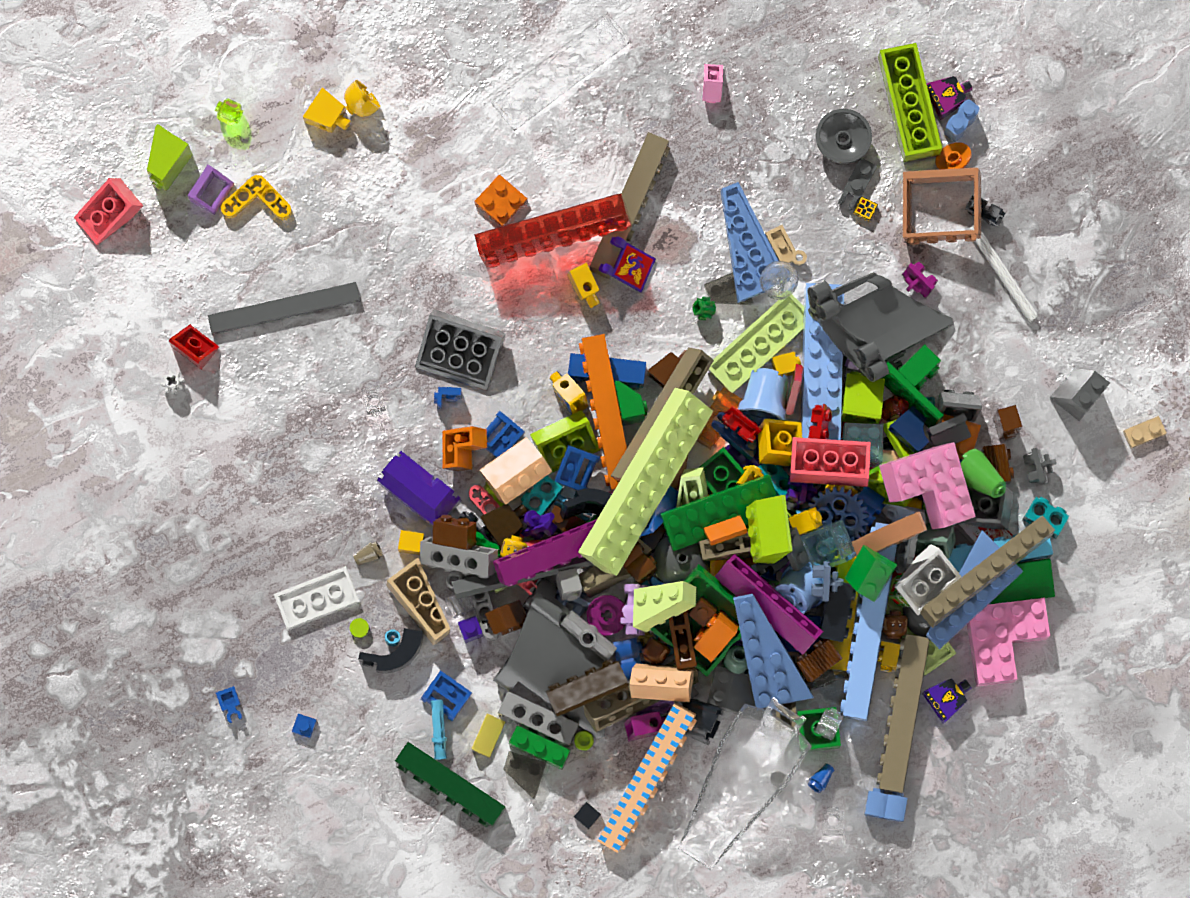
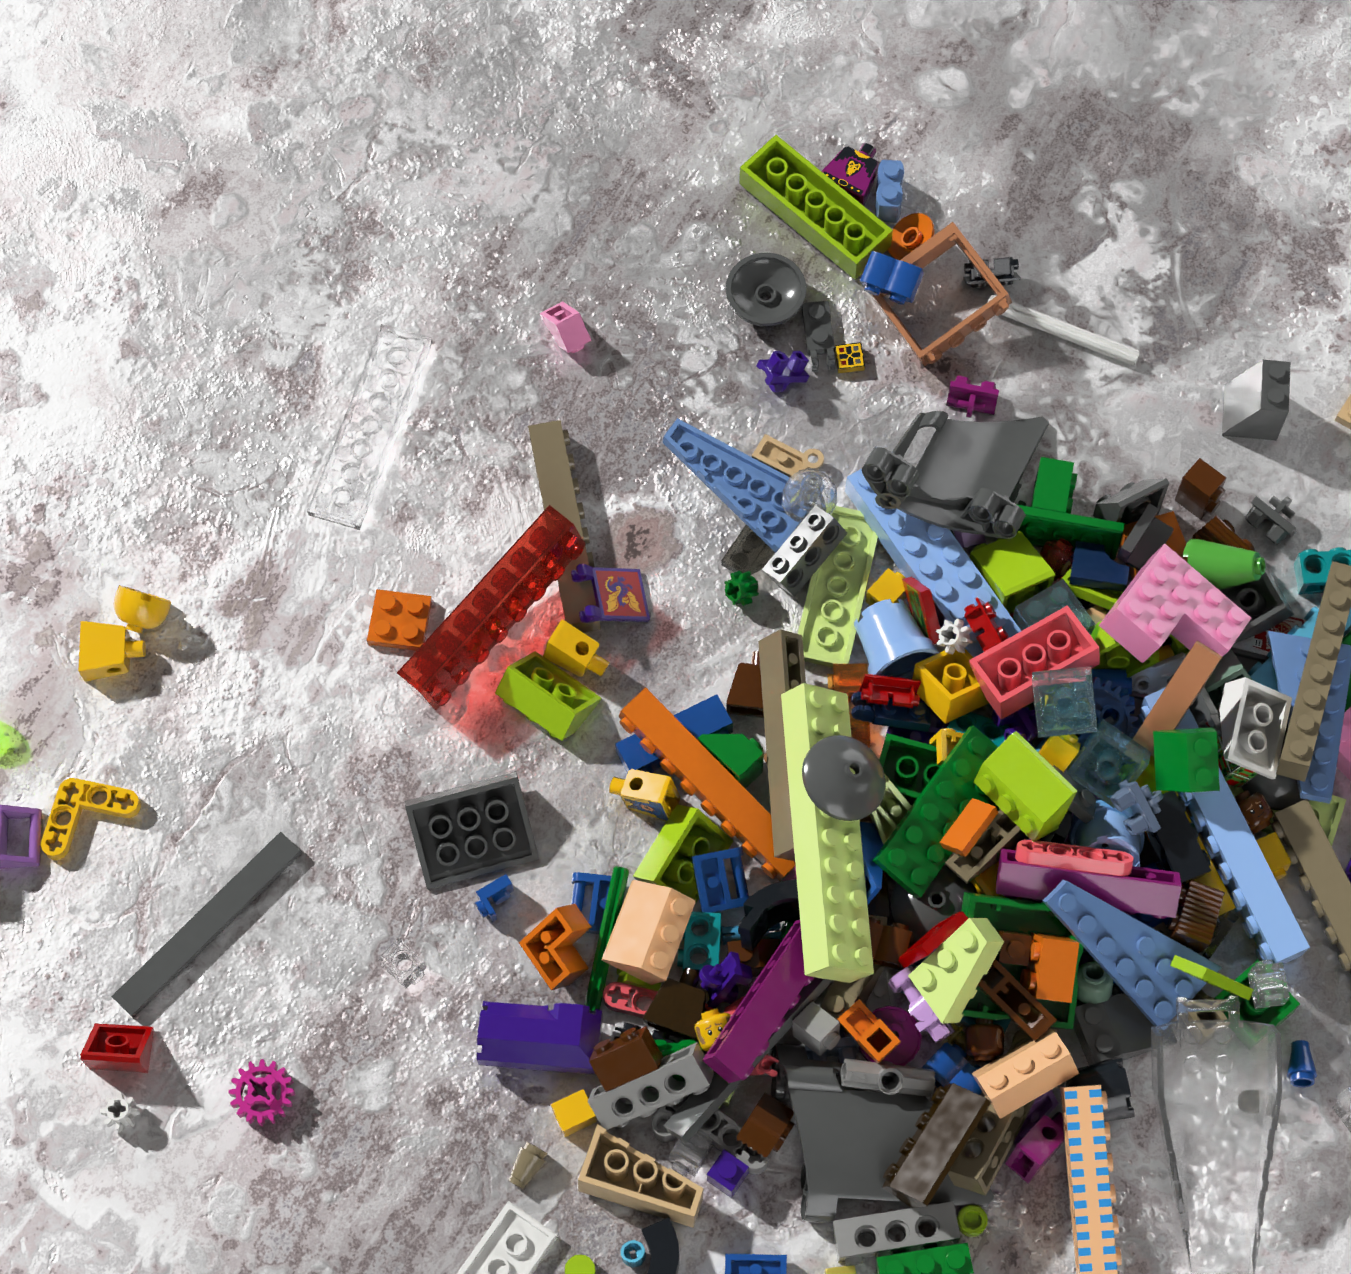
camera: 30 degrees left, 10 degrees down
none -> dark pink gear [228,1059,295,1126]
none -> lime slope [495,651,602,741]
none -> green axle [584,866,629,1011]
none -> dark purple hips [756,351,810,393]
none -> dark grey brick [762,505,847,597]
none -> dark grey dish [802,735,886,821]
none -> orange brick [837,999,901,1063]
none -> blue brick [860,251,924,305]
none -> red tile [898,911,969,968]
none -> white gear [936,619,973,655]
none -> coral beam [1015,840,1134,876]
none -> clear light blue brick [1032,666,1098,738]
none -> lime tile [1170,955,1254,1000]

